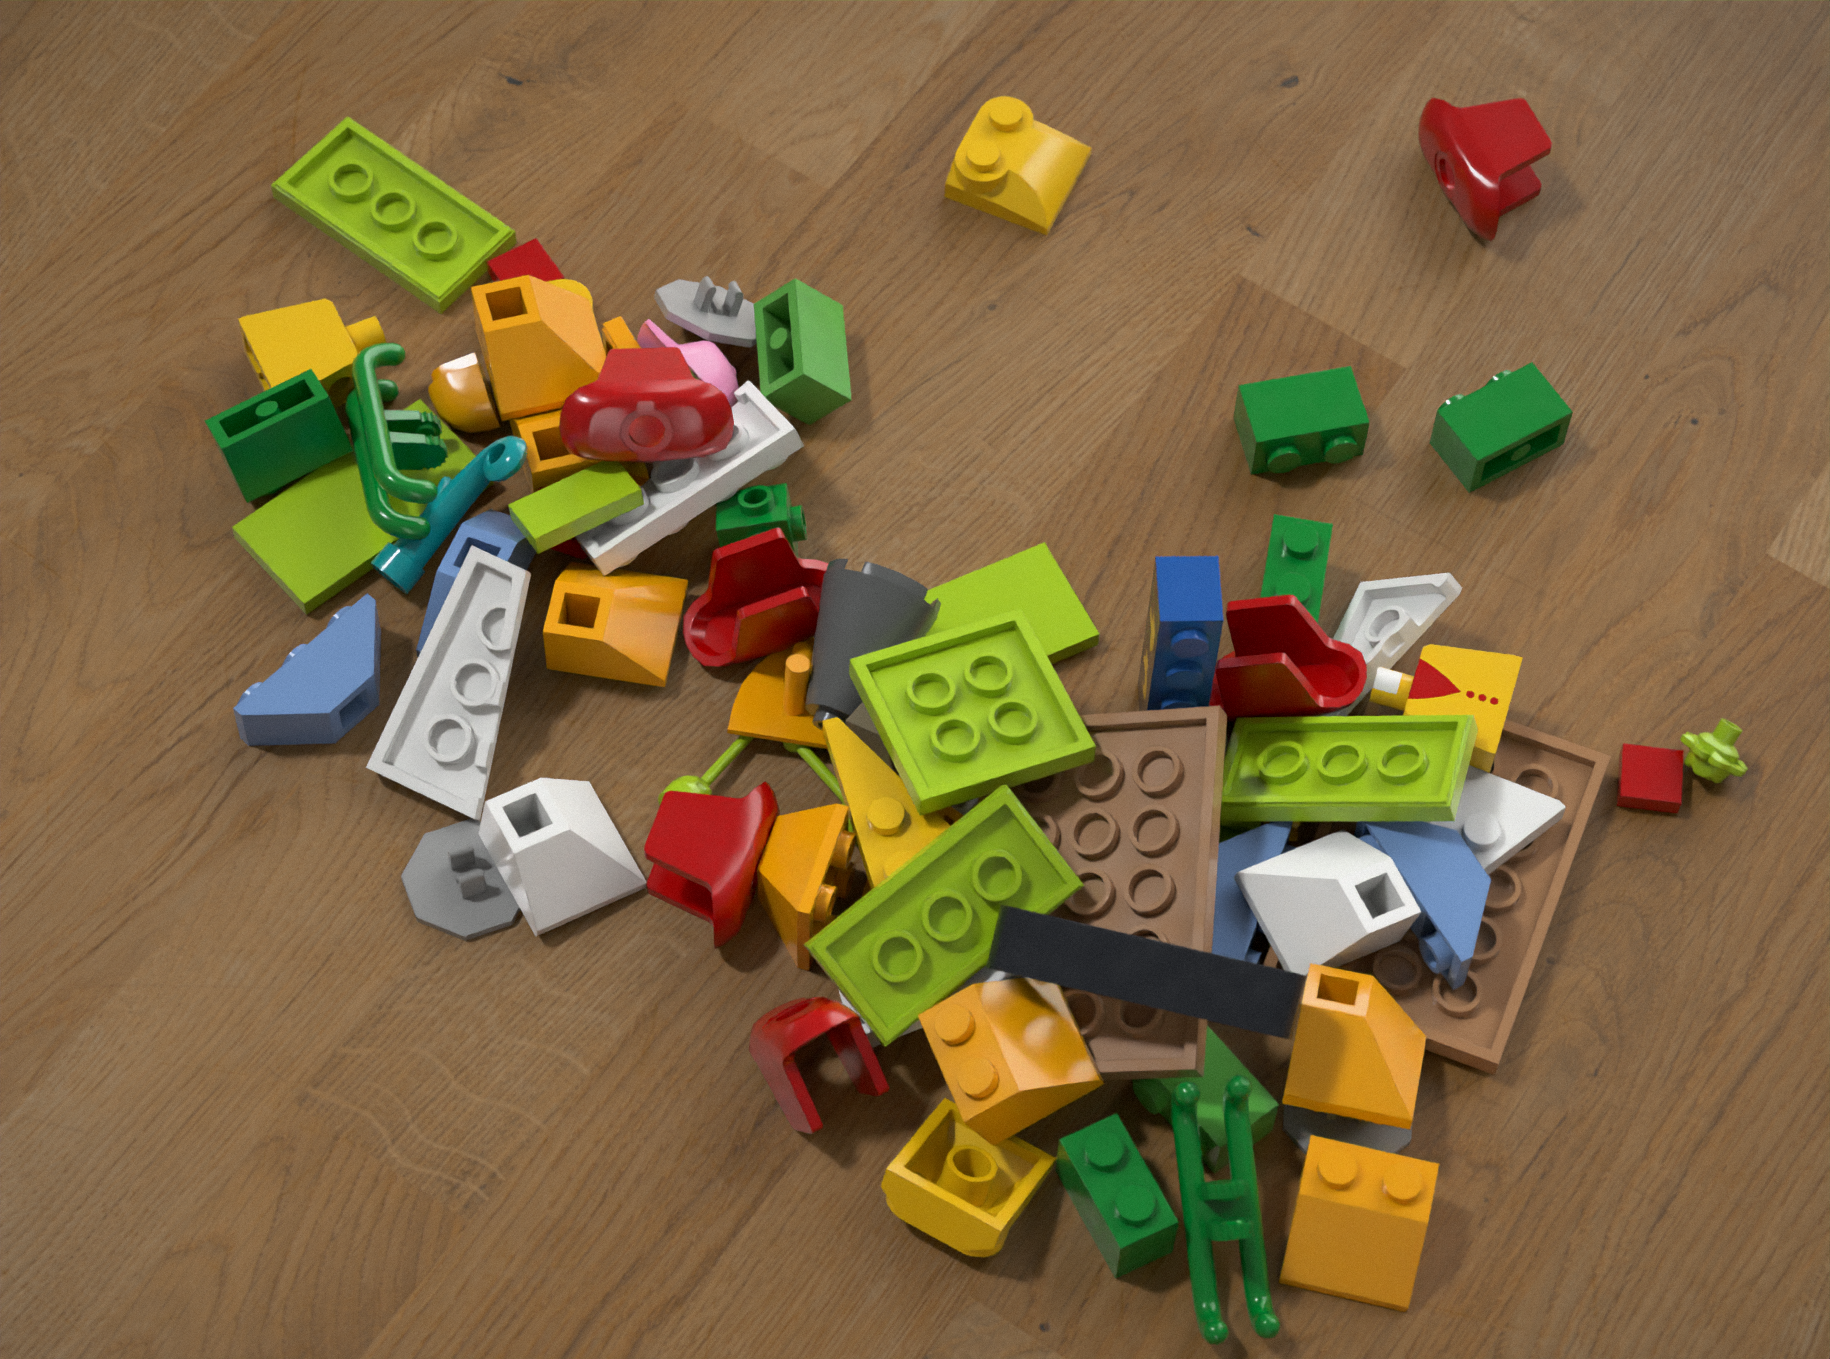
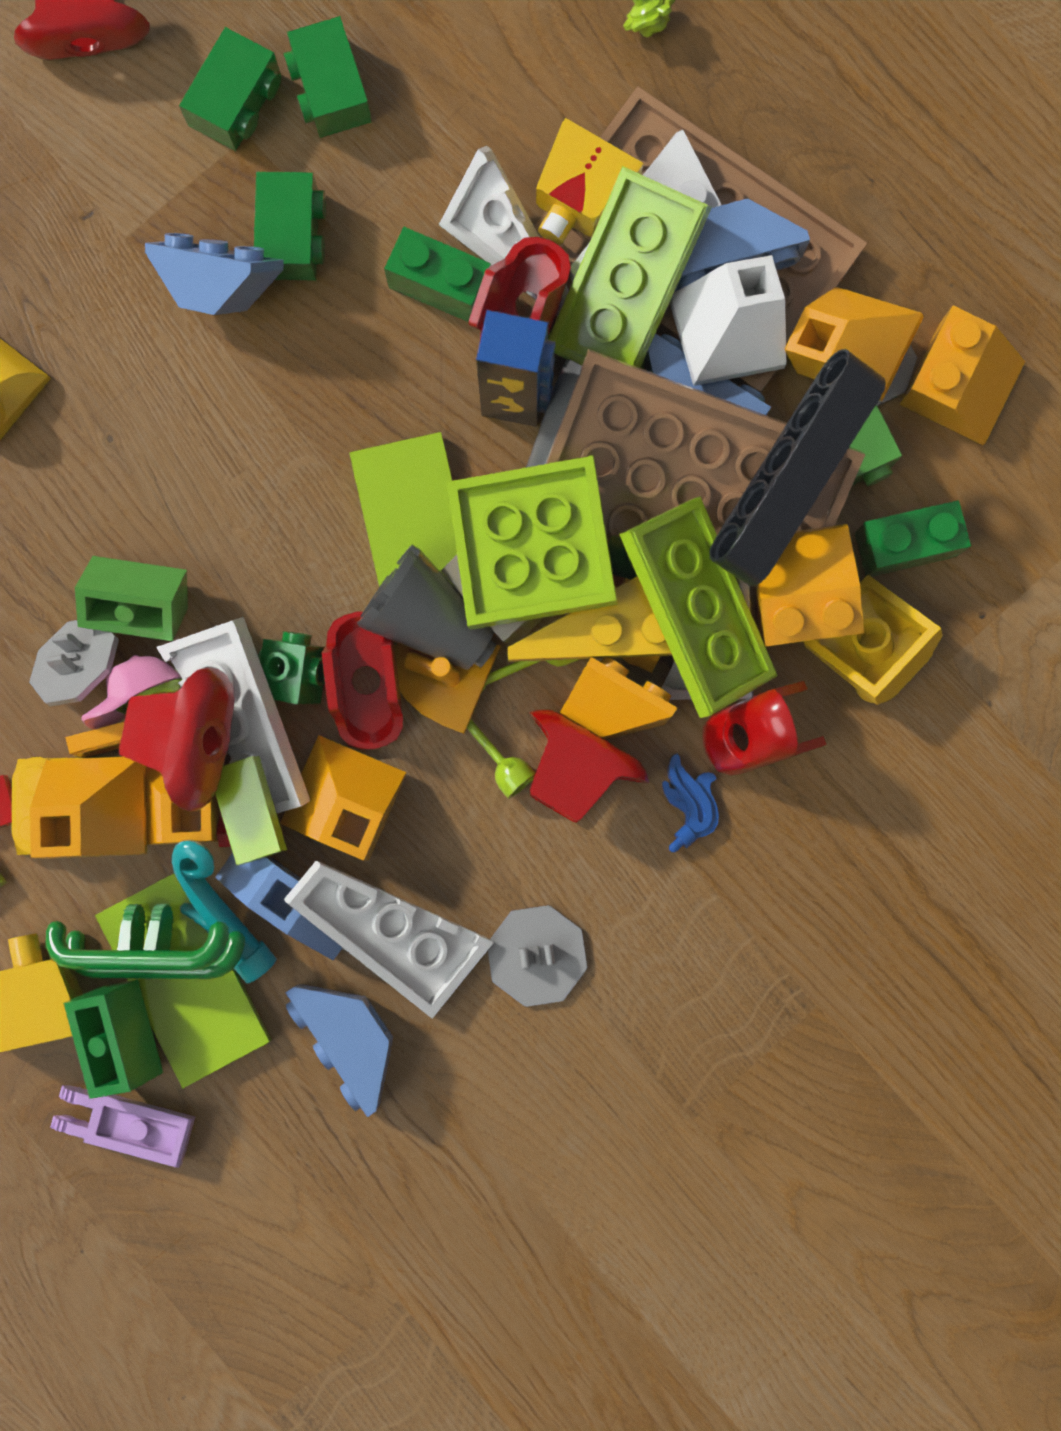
camera: 75 degrees left, 25 degrees up
light orange piece [428,352,501,433] -> none
white slope [478,778,647,936] -> none
green piece [1171,1075,1280,1345] -> none
red tile [1617,743,1684,814] -> none
none -> lavender hinge [50,1085,195,1168]
none -> medium blue slope [145,233,284,315]
none -> green brick [179,27,281,151]
none -> blue piece [662,754,719,853]

